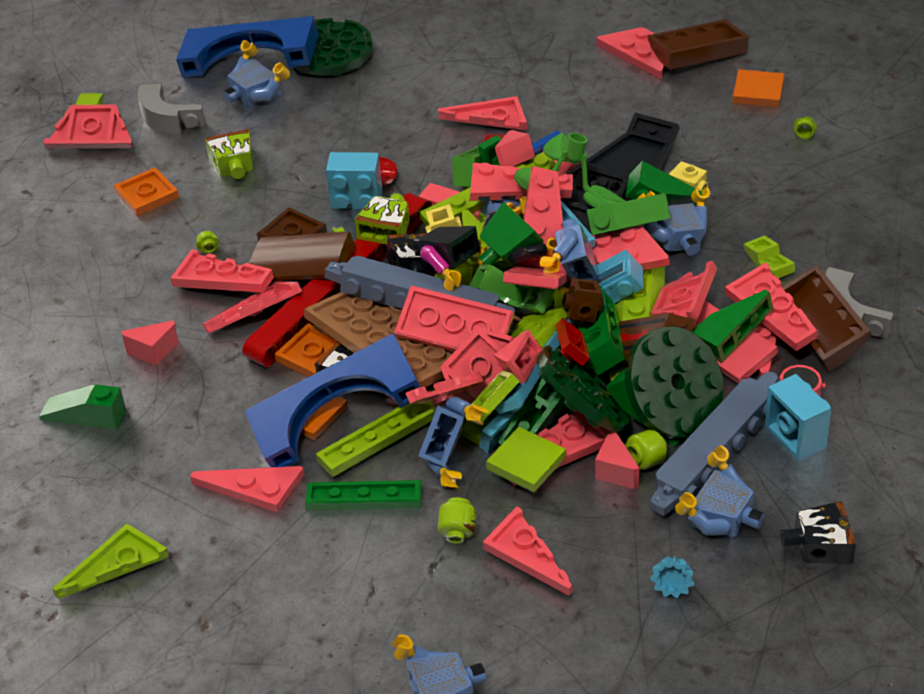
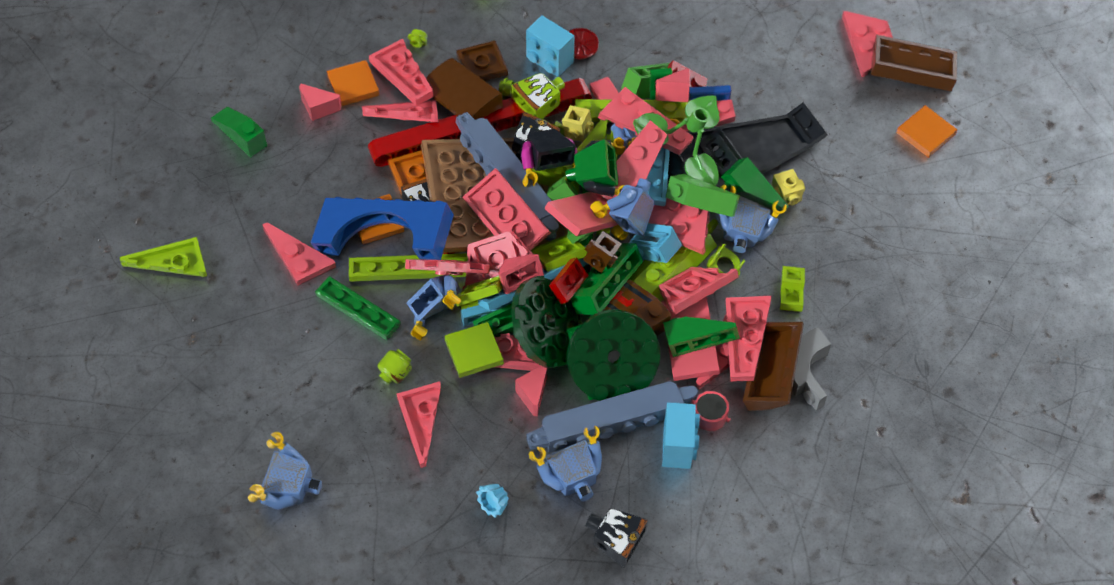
camera: 30 degrees right, 15 degrees up
coral wing [438,96,527,130] -> none
lime head [625,430,667,470] -> none
lime plate [793,116,817,139] -> none
none -> orange tile [327,60,380,106]
none -> lime piece [707,244,746,276]

